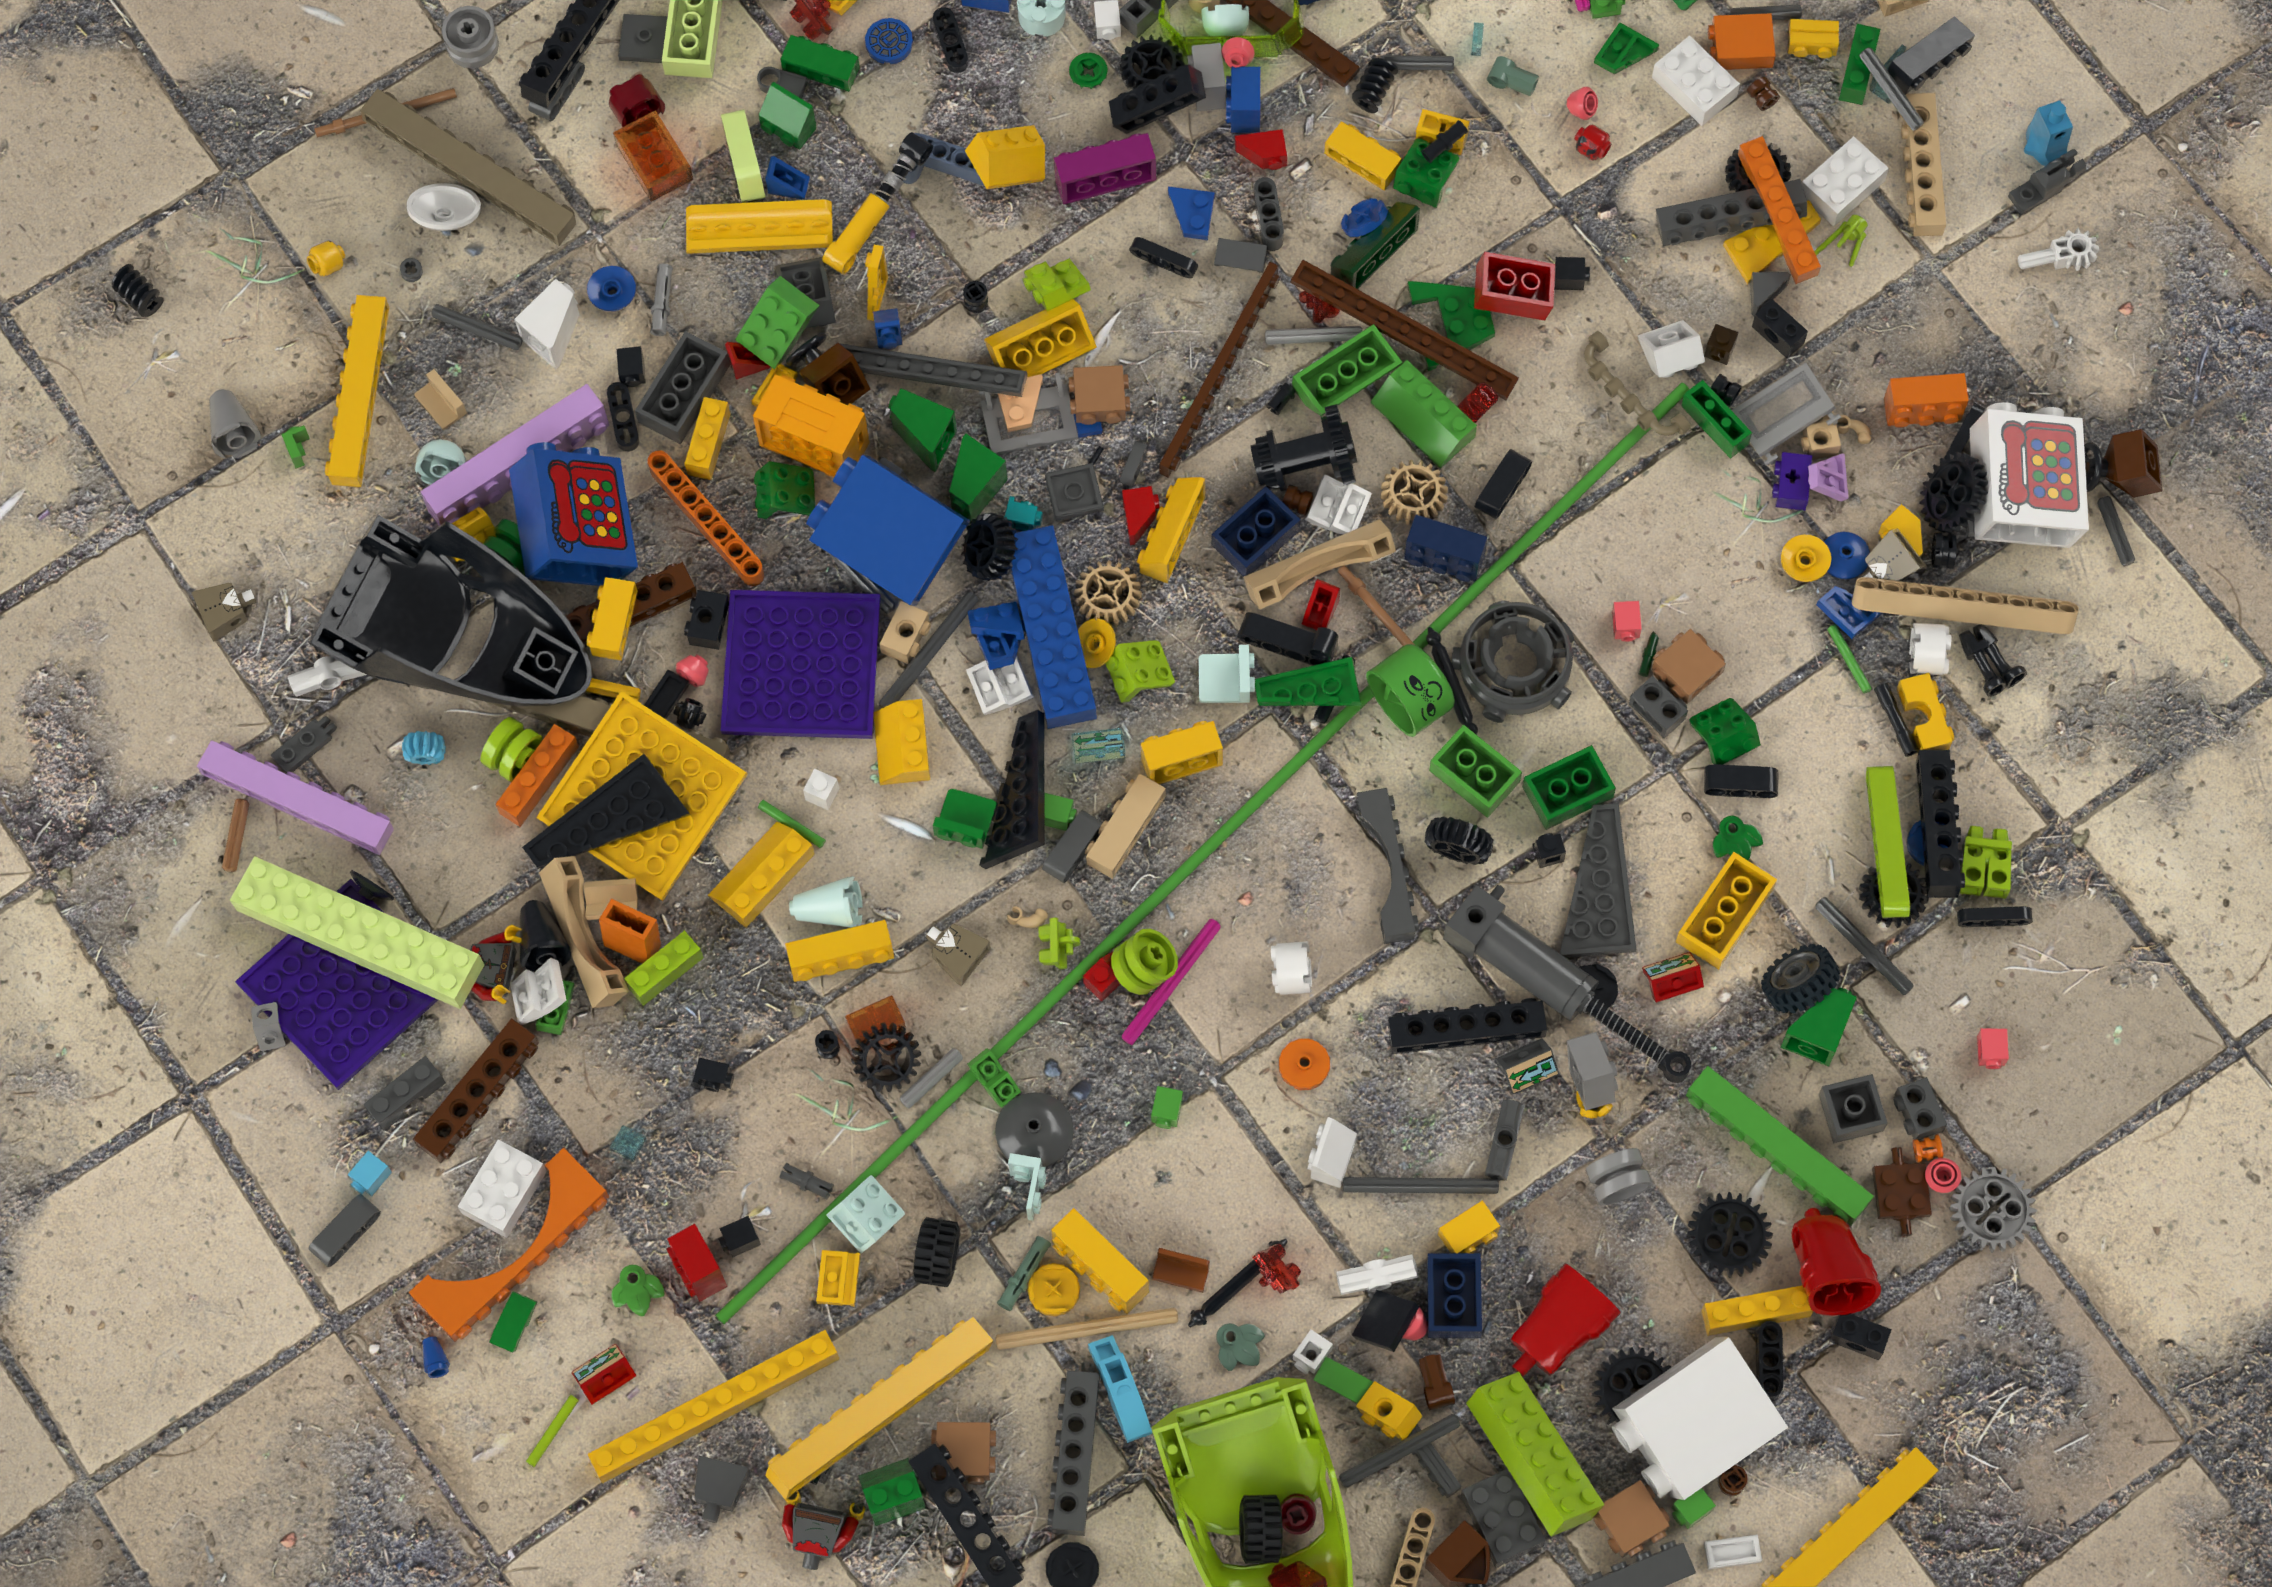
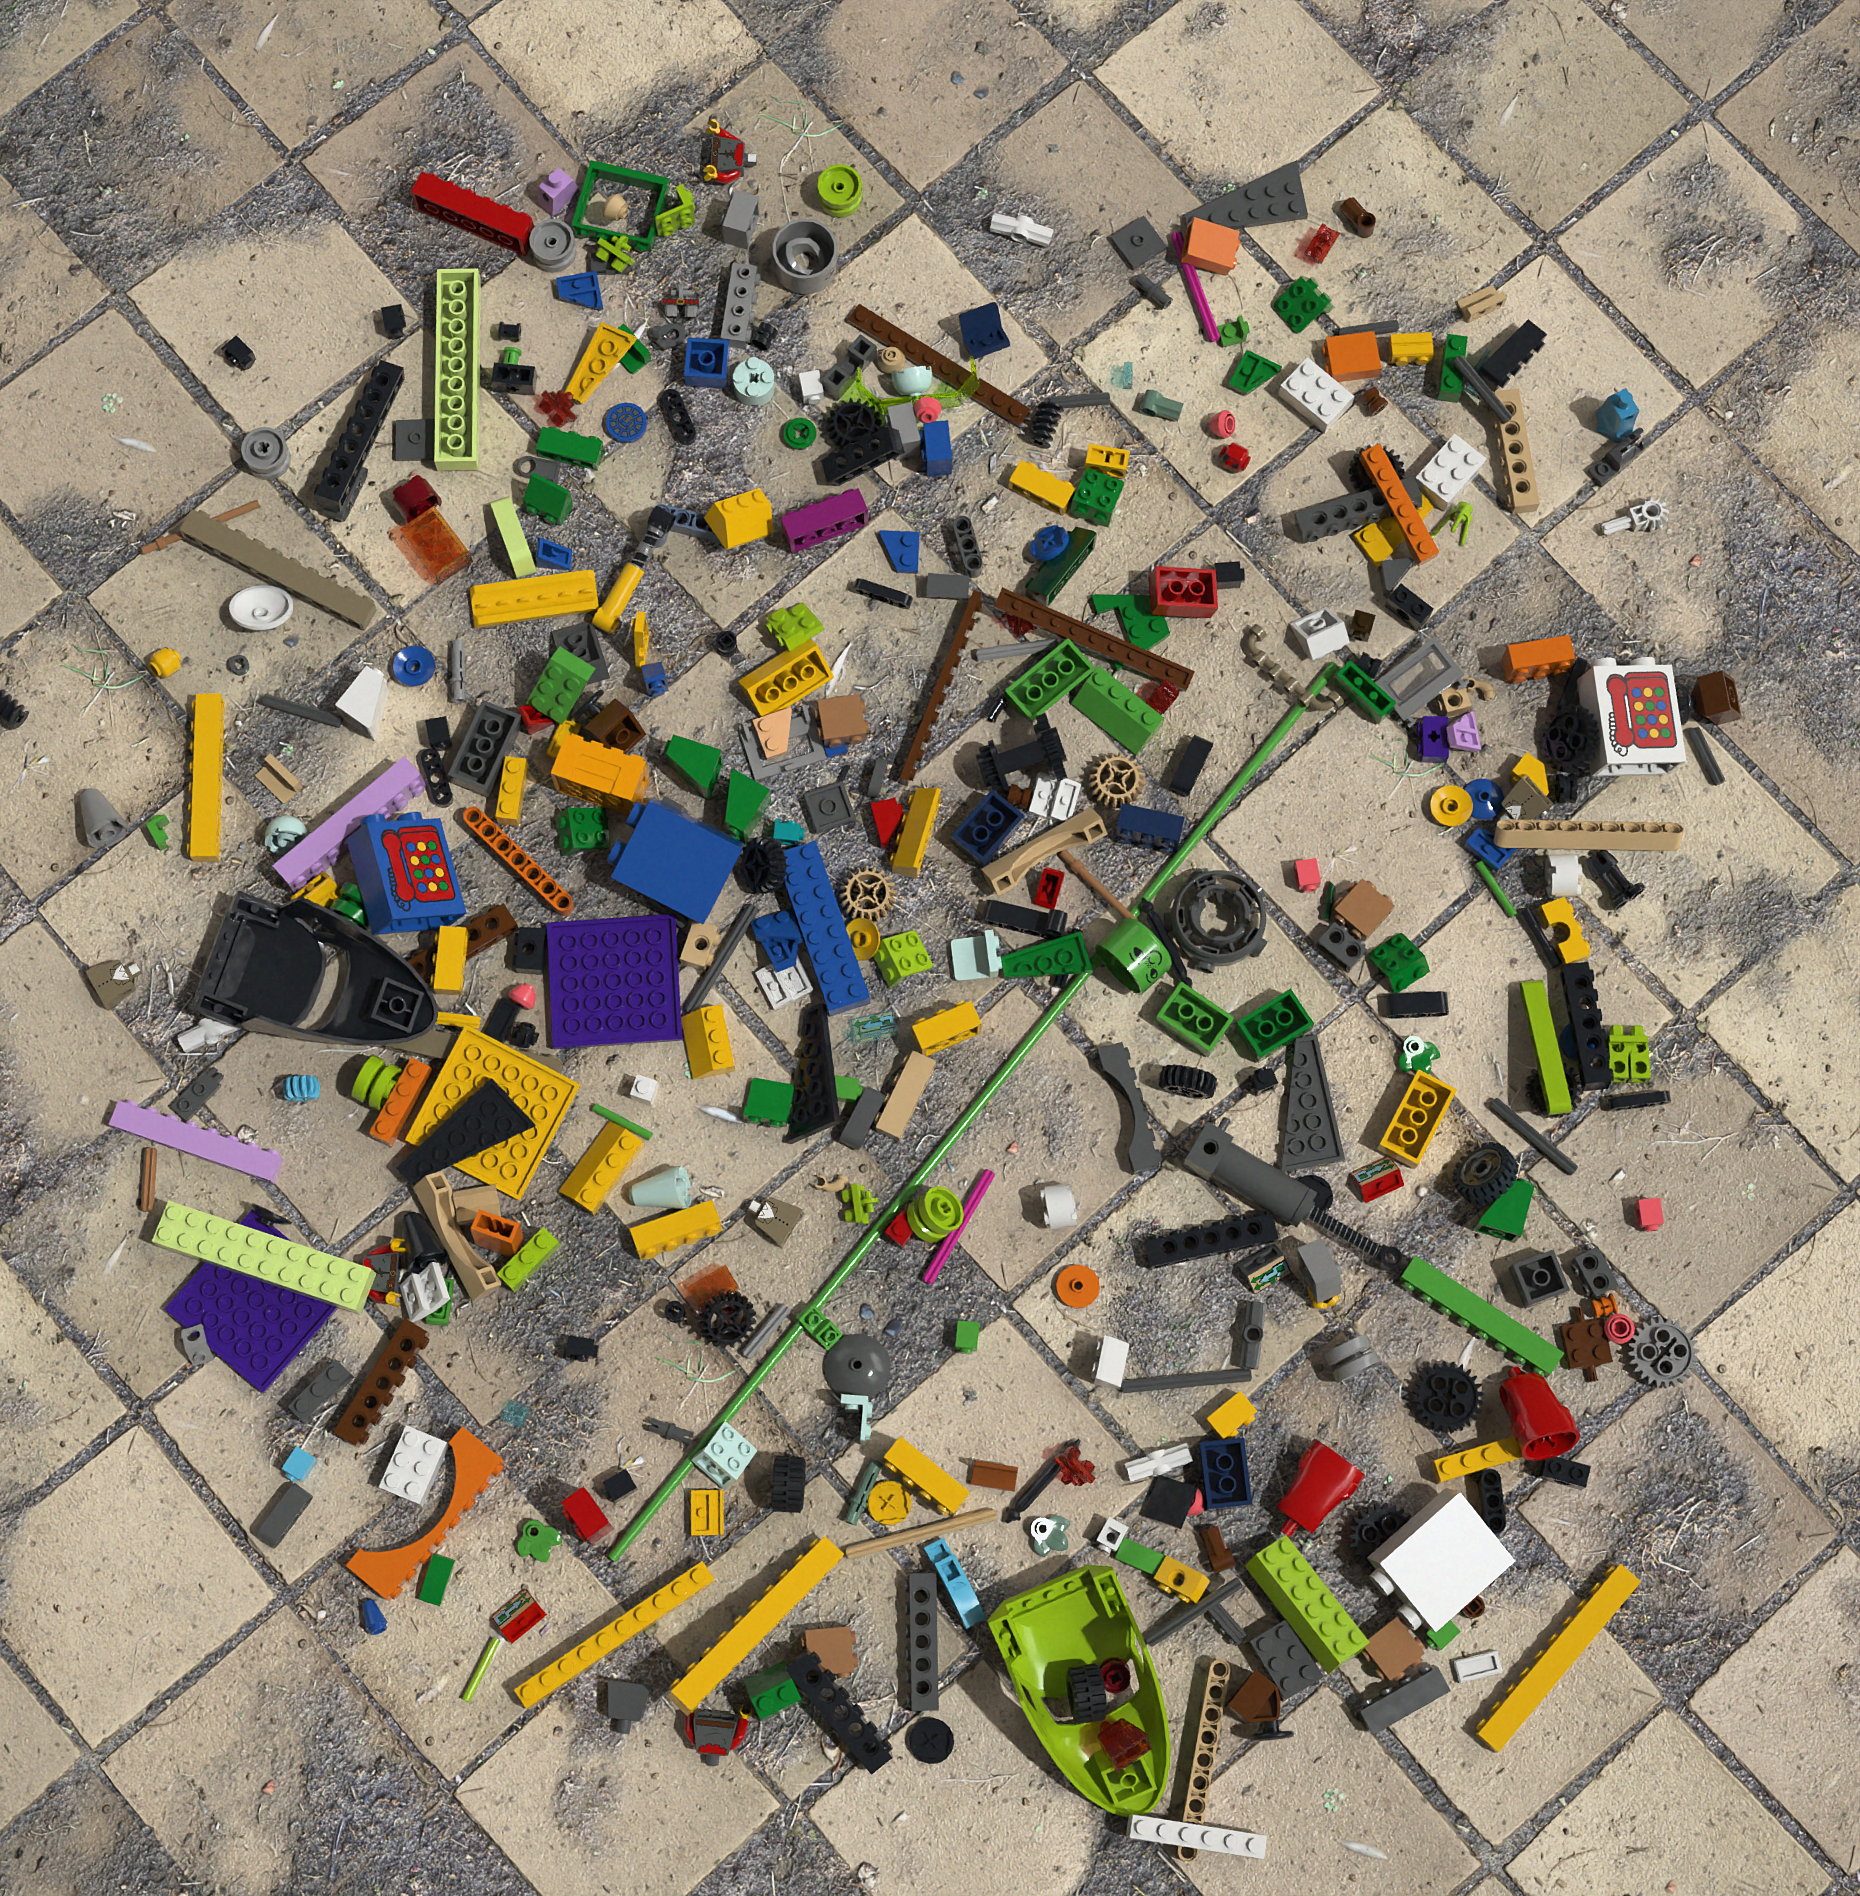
camera: 10 degrees left, 5 degrees up
dark grey tile [839,343,1027,397] -> none
red slope [1235,129,1287,170] -> none
black pin [1421,120,1468,163] -> none

